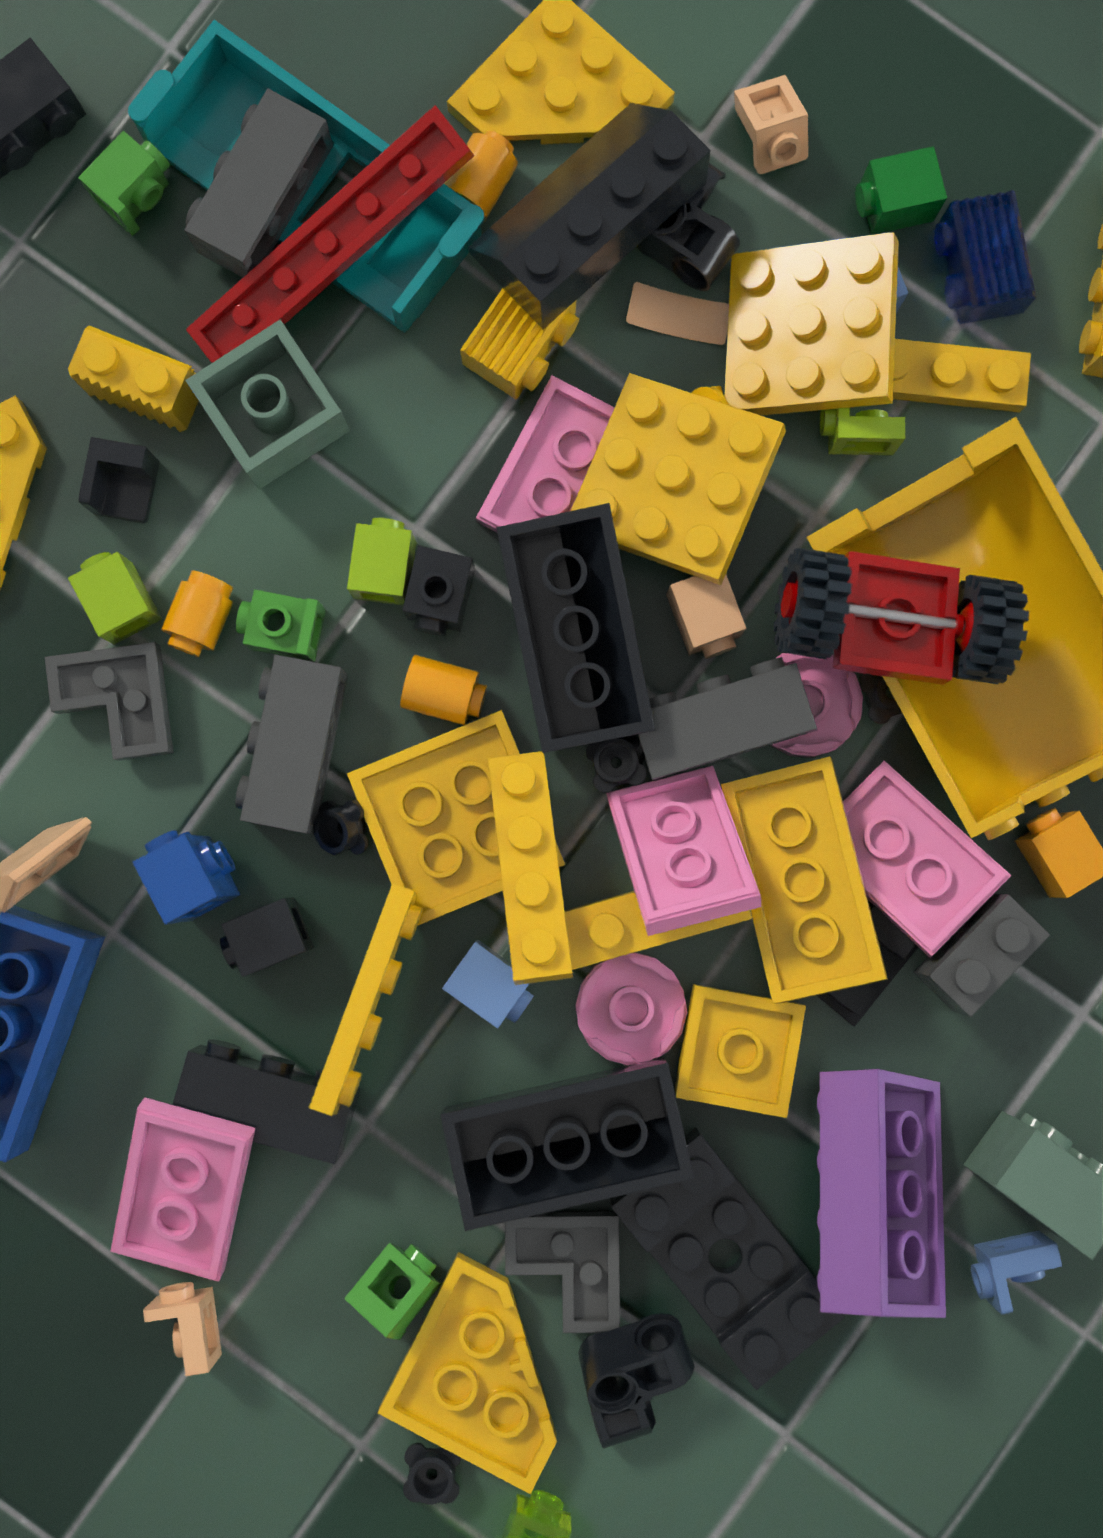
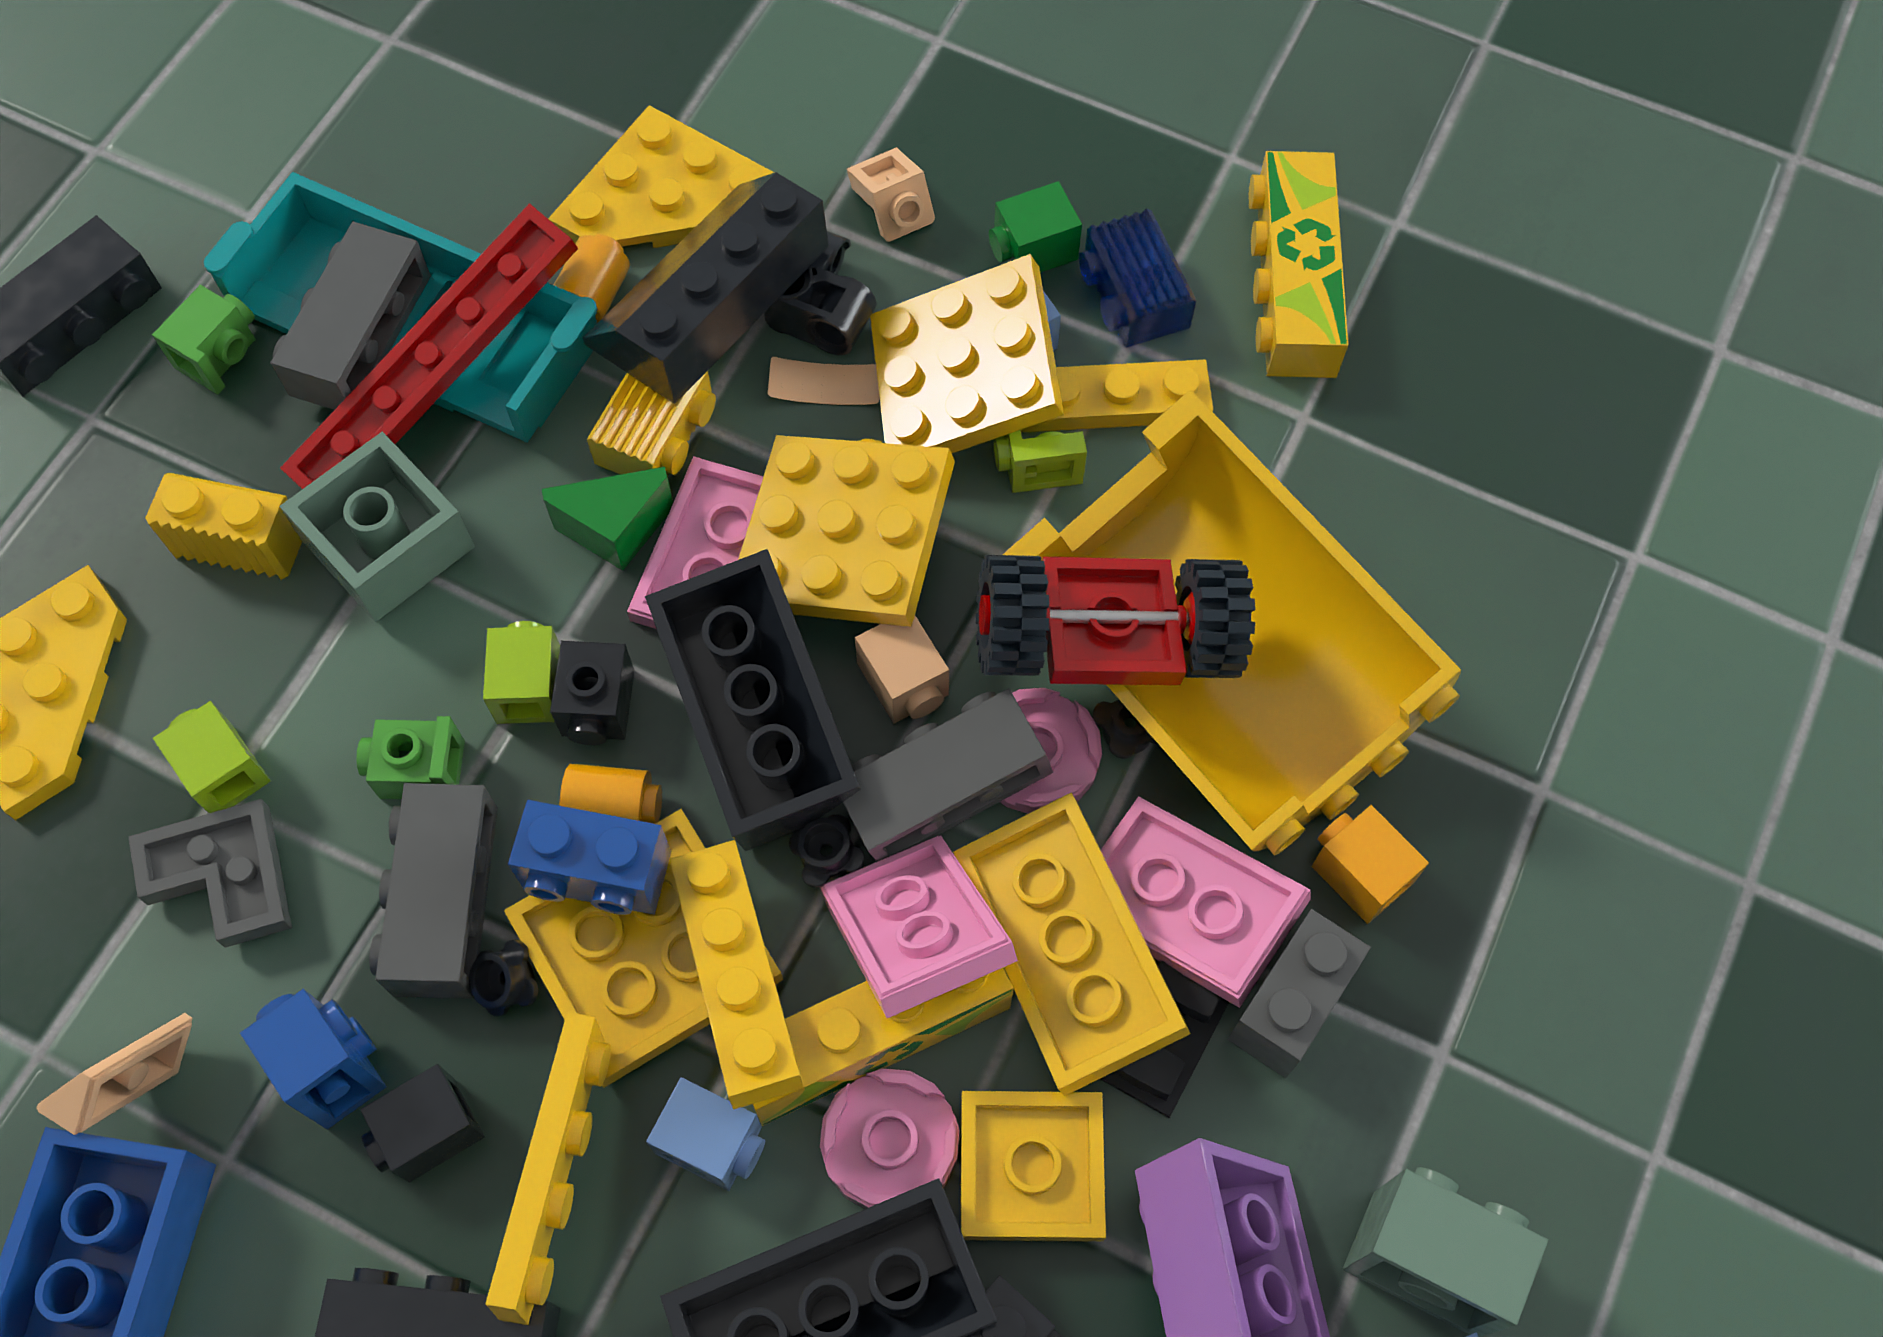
camera: 10 degrees left, 20 degrees down
black panel [78,437,160,523] -> none
light orange brick [161,570,233,657] -> none
none -> blue brick [508,800,672,915]
none -> green slope [542,467,674,571]

